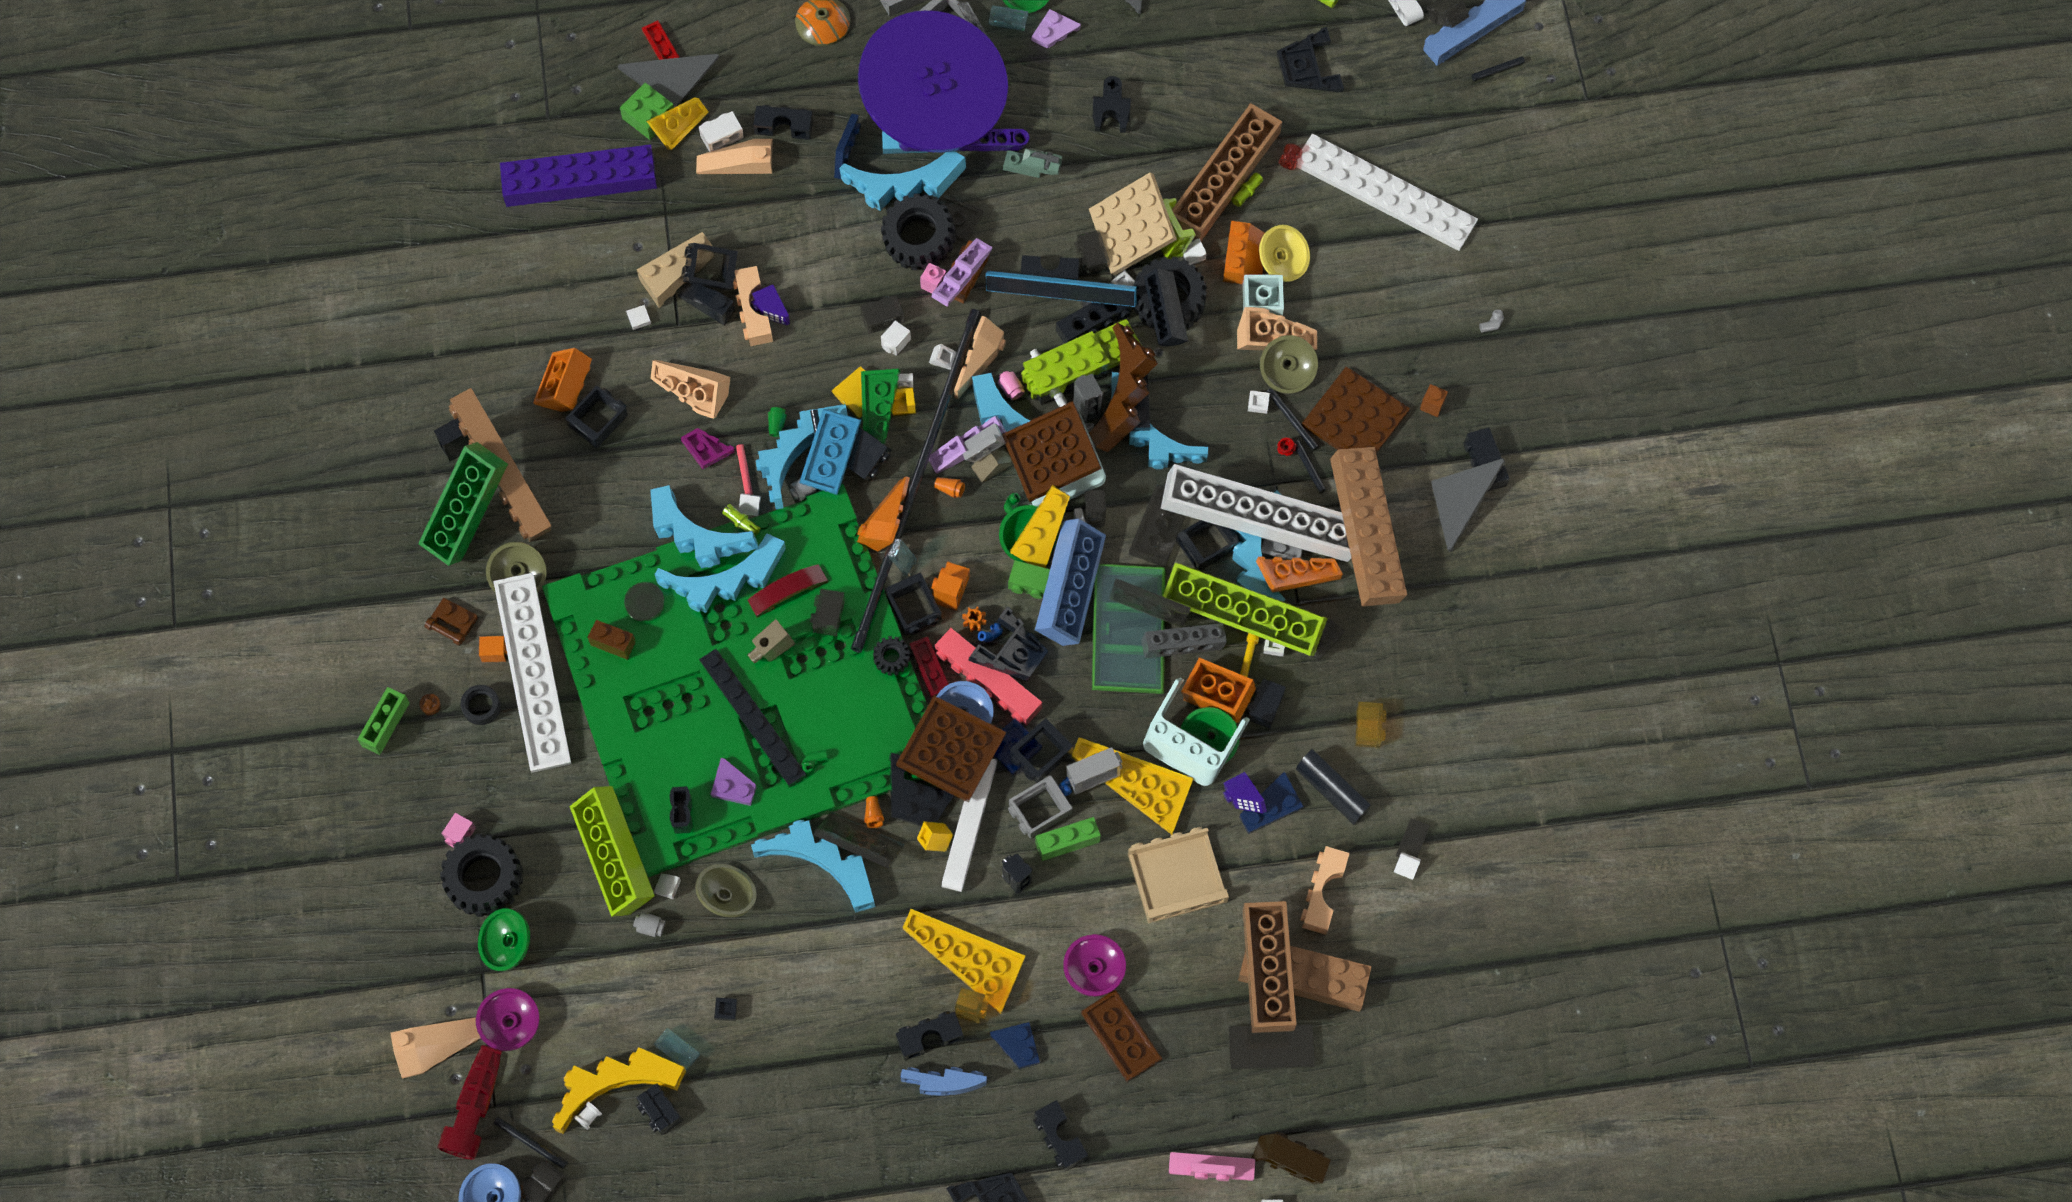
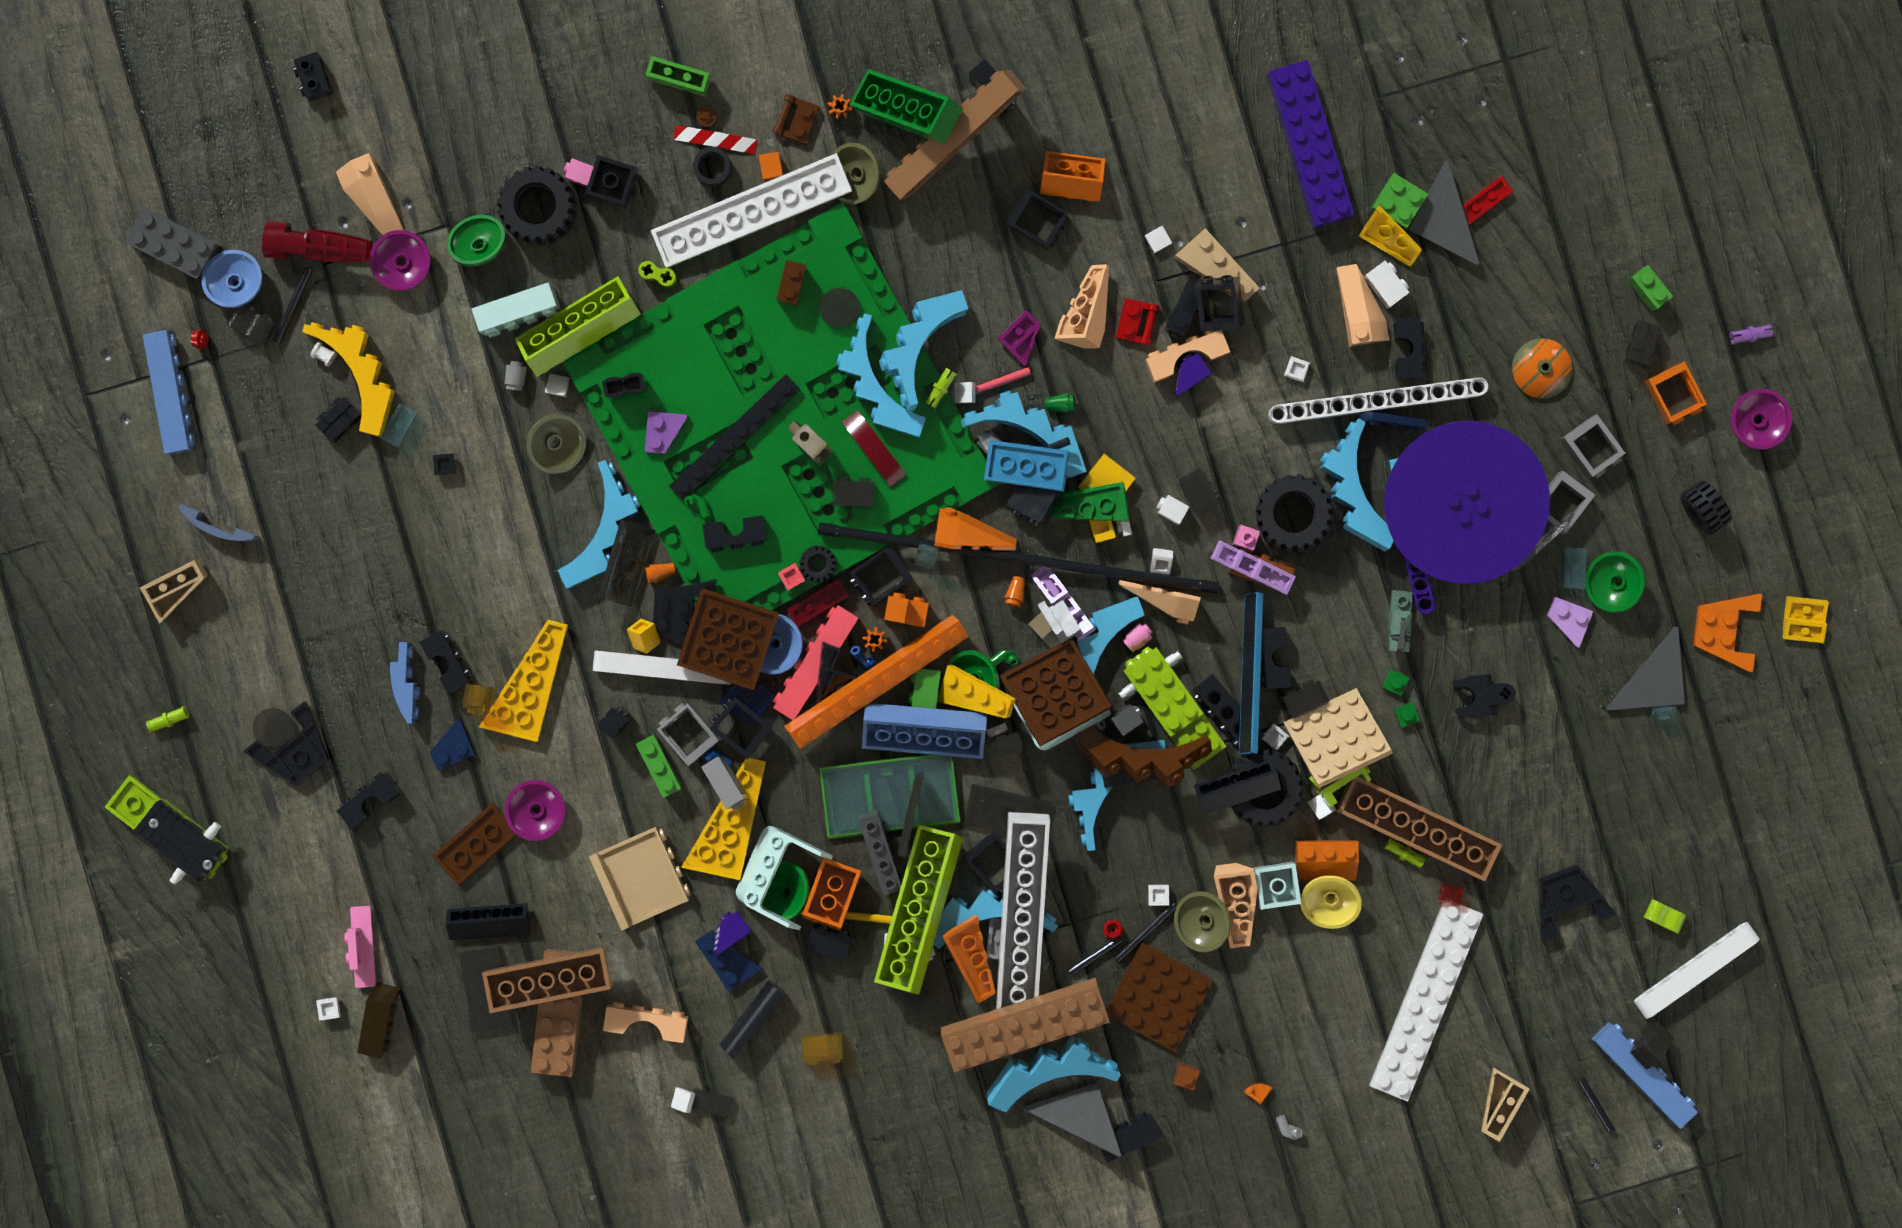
camera: 85 degrees right, 20 degrees up
none -> black brick [293,52,333,101]
none -> black brick [445,903,530,940]
none -> light aqua brick [471,283,561,338]
none -> black brick [585,155,638,209]
none -> lime axle [638,261,677,289]
none -> sticker [673,125,757,154]
none -> black arch [702,515,767,552]
none -> coral plate [778,563,806,590]
none -> orange brick [784,615,969,749]
none -> orange gear [828,94,852,120]
none -> medium azure arch [986,1036,1121,1112]
none -> red plate [1115,298,1160,346]
none -> orange tile [1244,1083,1272,1104]
none -> white beam [1268,378,1488,424]
none -> white tile [1284,356,1310,382]
none -> green plate [1382,669,1410,696]
none -> green plate [1393,702,1420,728]
none -> tan wedge [1481,1067,1530,1142]

